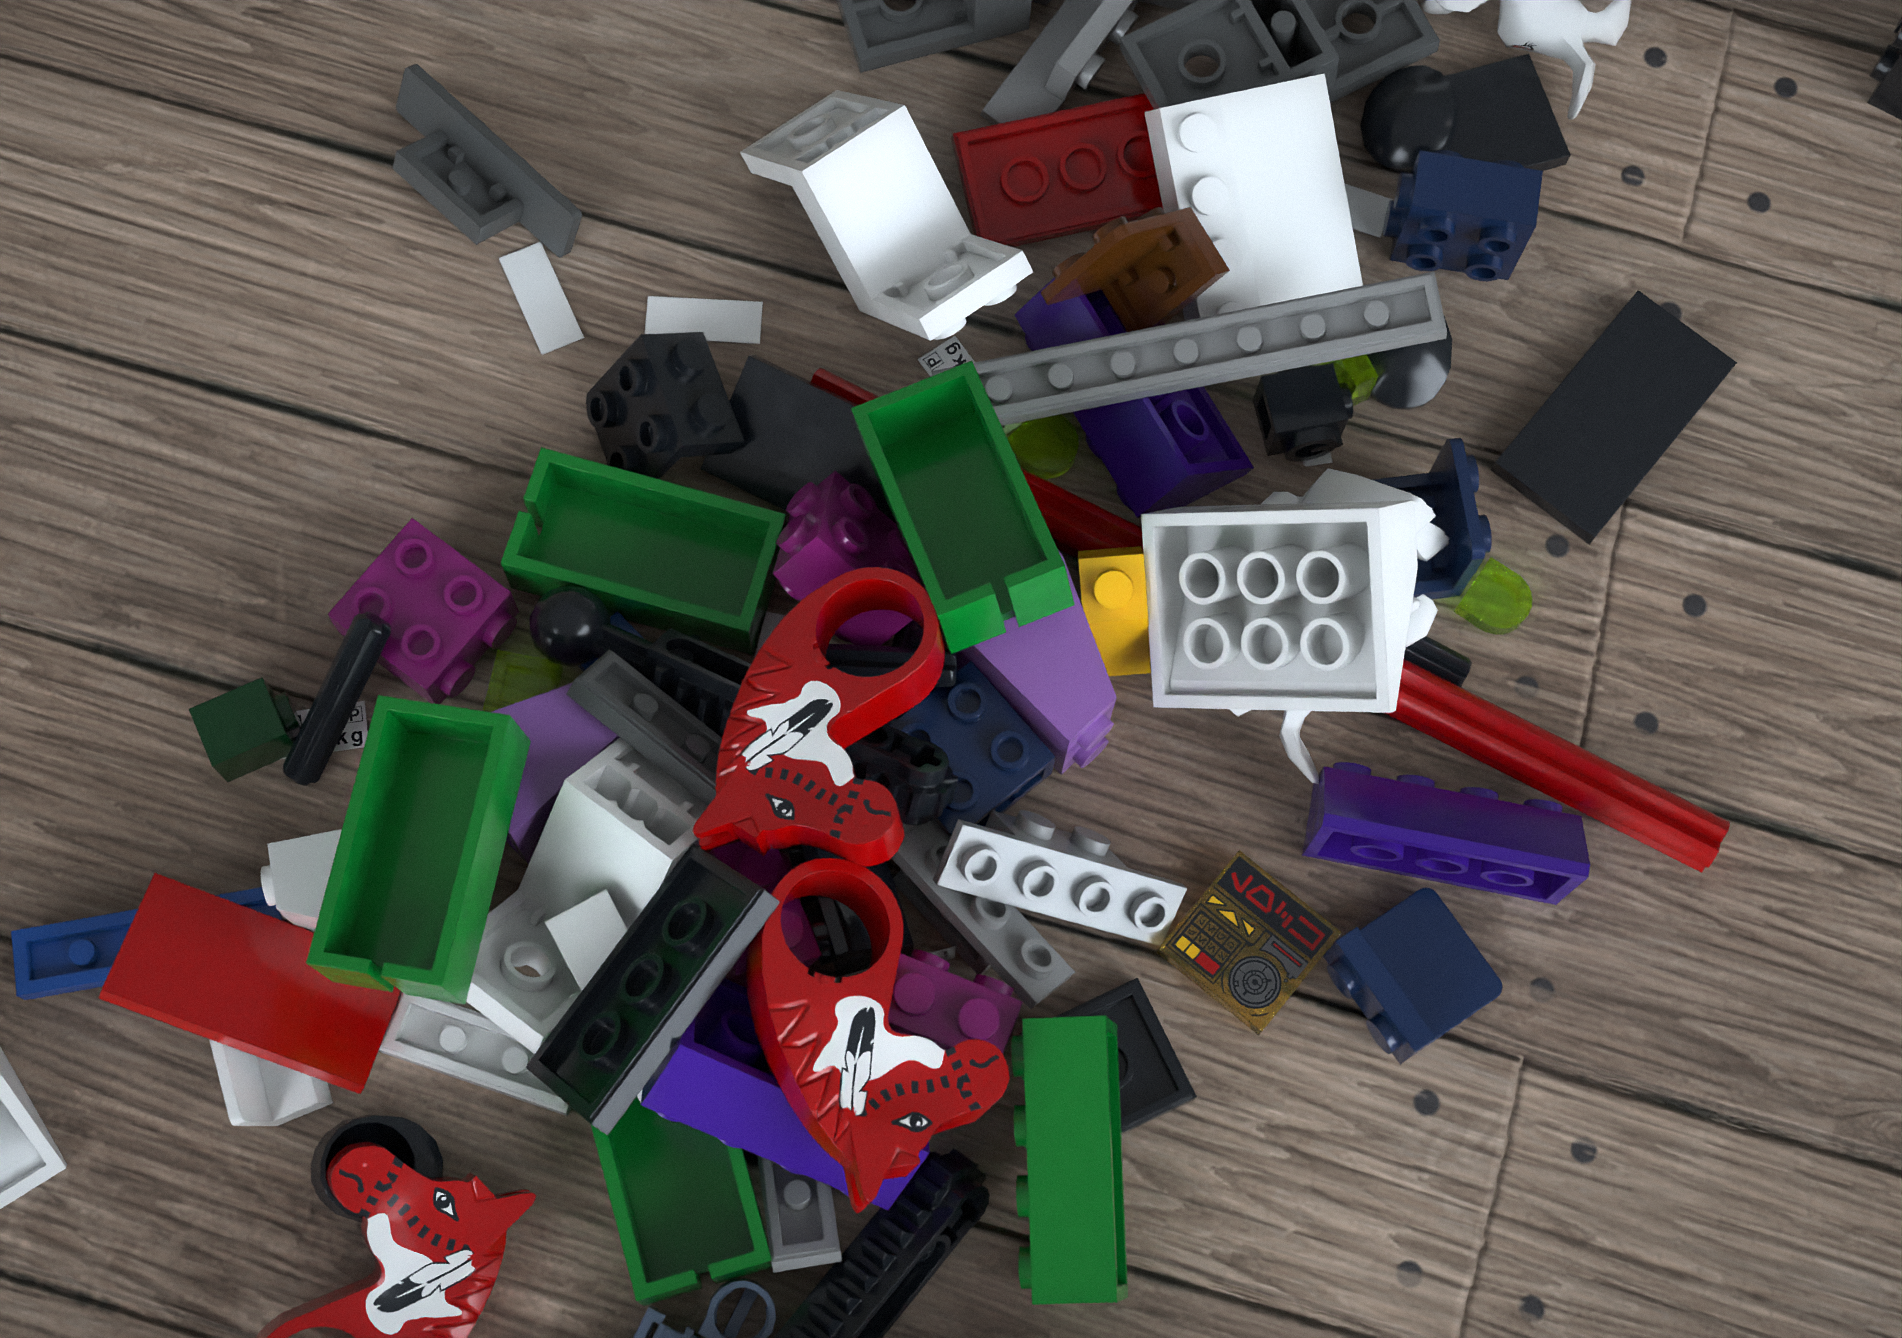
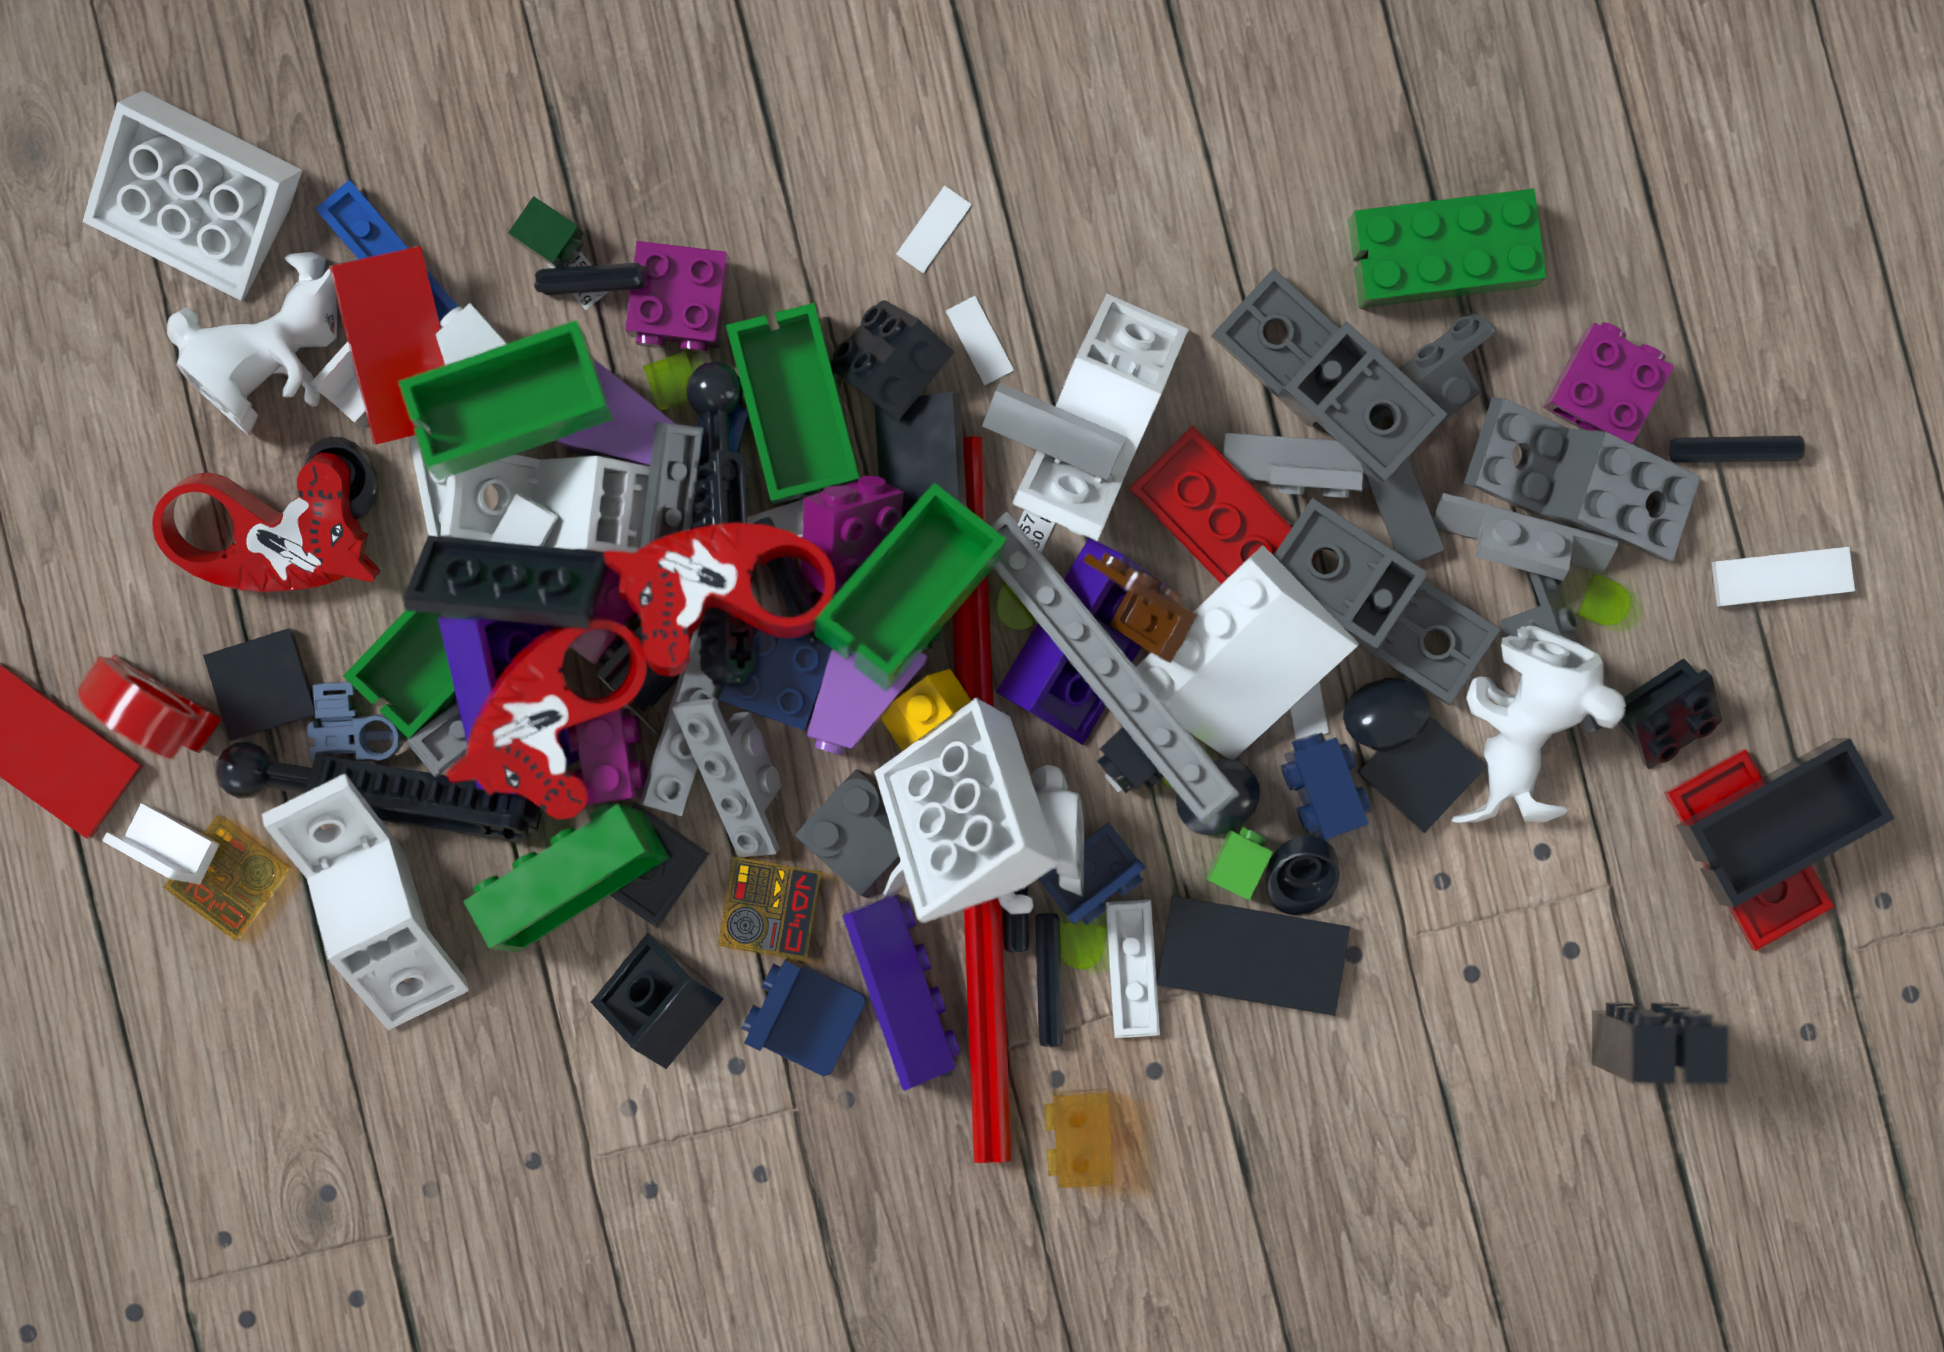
camera: 65 degrees right, 15 degrees up
dark grey bracket [392,64,582,258] -> none
none -> white animal [167,252,337,437]
none -> black slope [591,933,724,1069]
none -> dark grey slope [795,769,899,896]
none -> light grey tile [982,383,1126,480]
none -> black axle [1035,913,1064,1047]
none -> clear yellow brick [1044,1089,1113,1188]
none -> white tile [1105,899,1160,1038]
none -> bright green brick [1205,827,1273,900]
none -> black hat [1265,835,1340,915]

